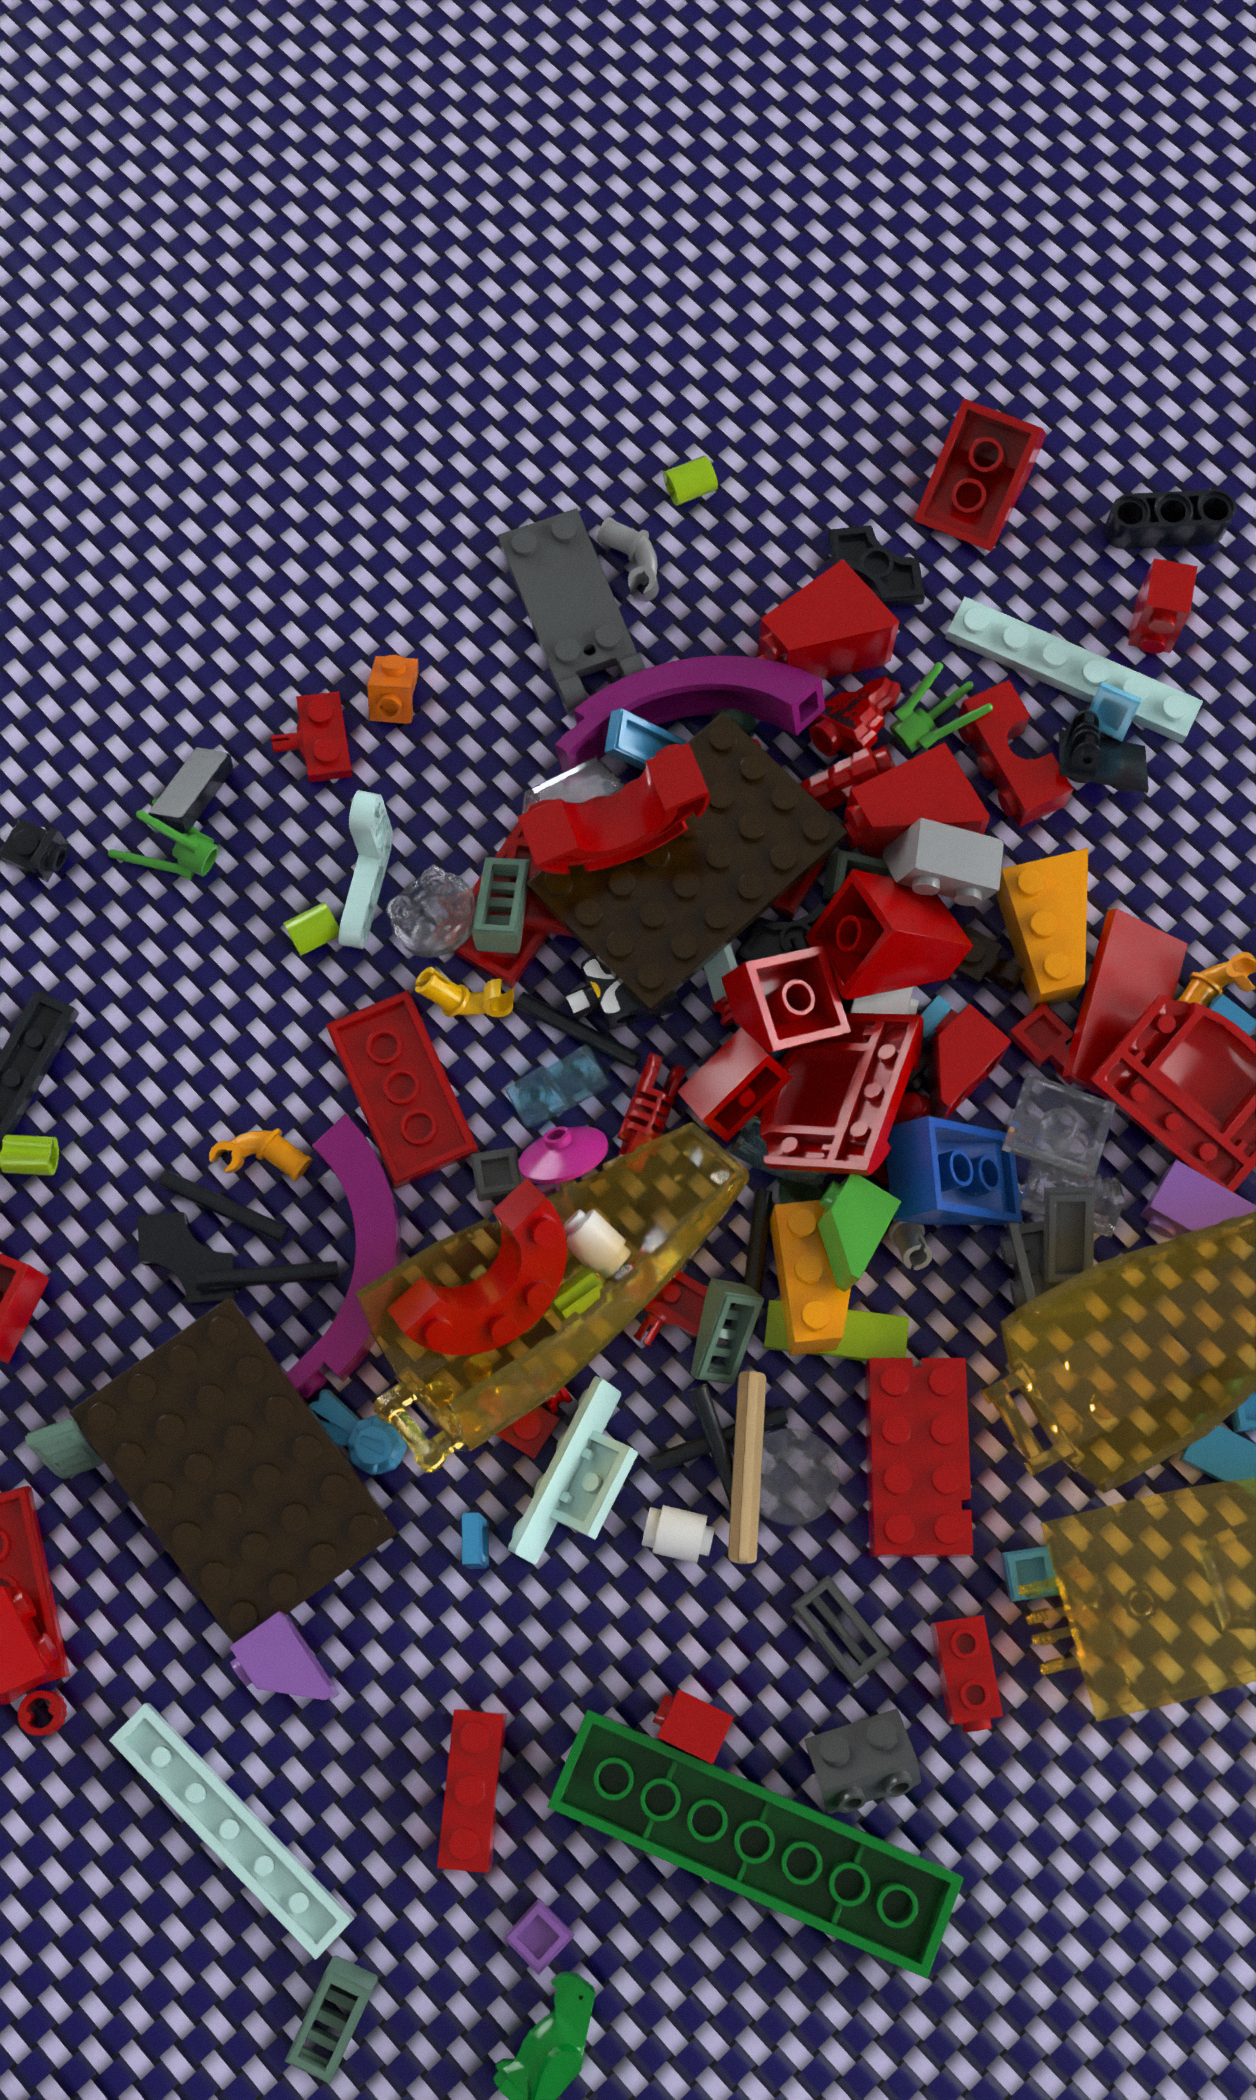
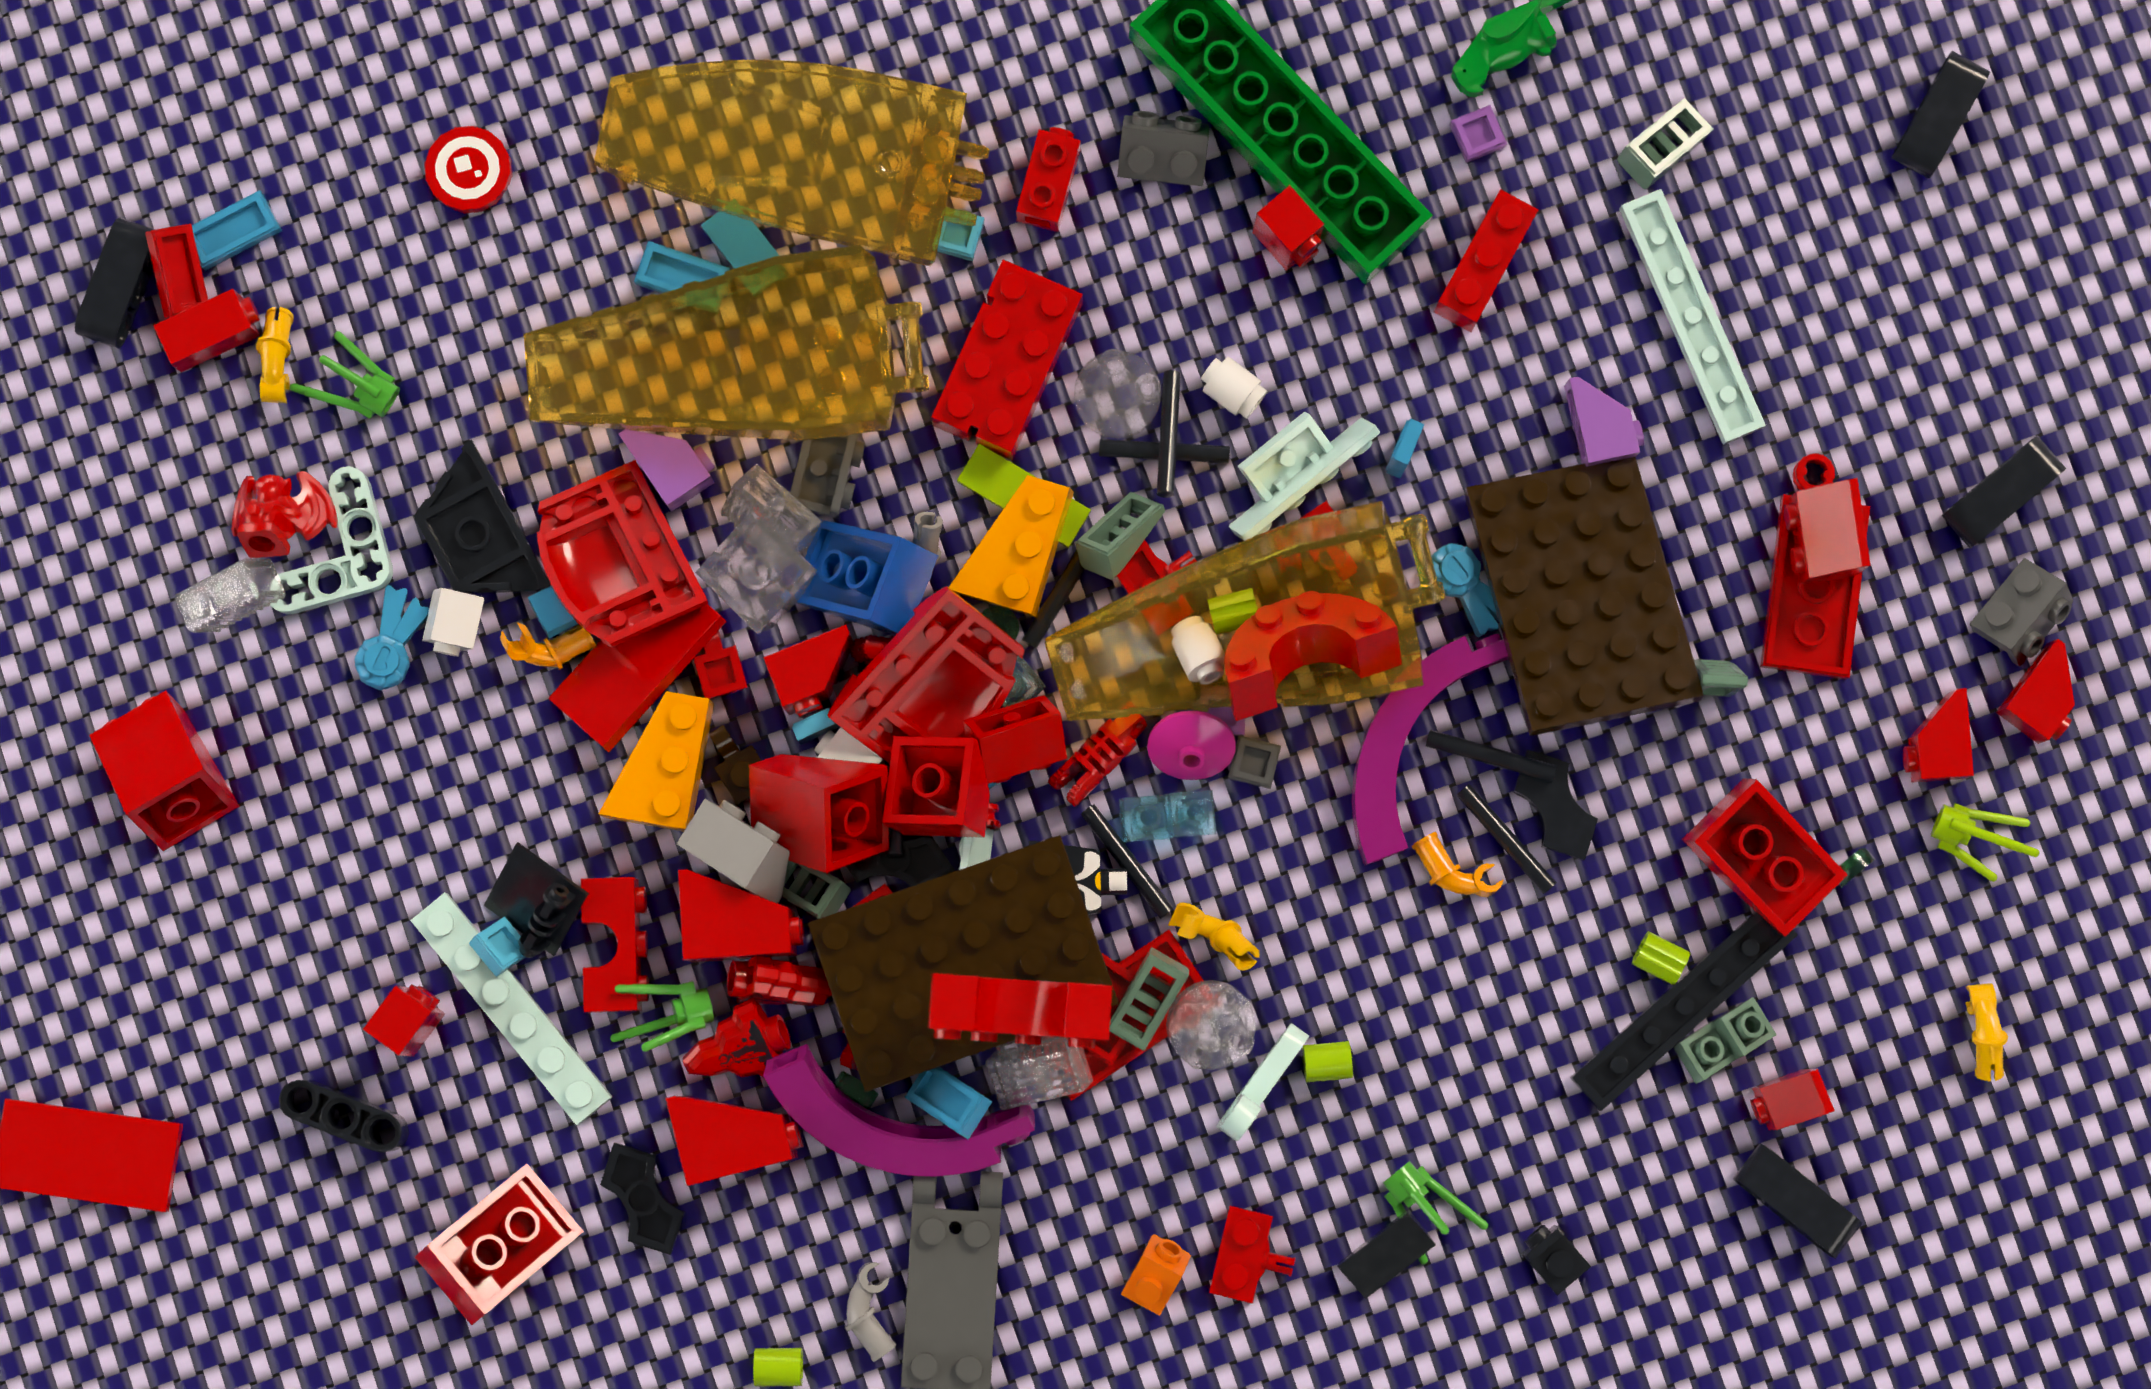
camera: 160 degrees left, 10 degrees up
red tile [325,989,480,1189] -> none
tan axle [728,1371,766,1564] -> none
dark grey tile [790,1575,890,1685] -> none
bright green slope [817,1174,901,1292] -> none
dark grey tile [1043,1187,1095,1283] -> none

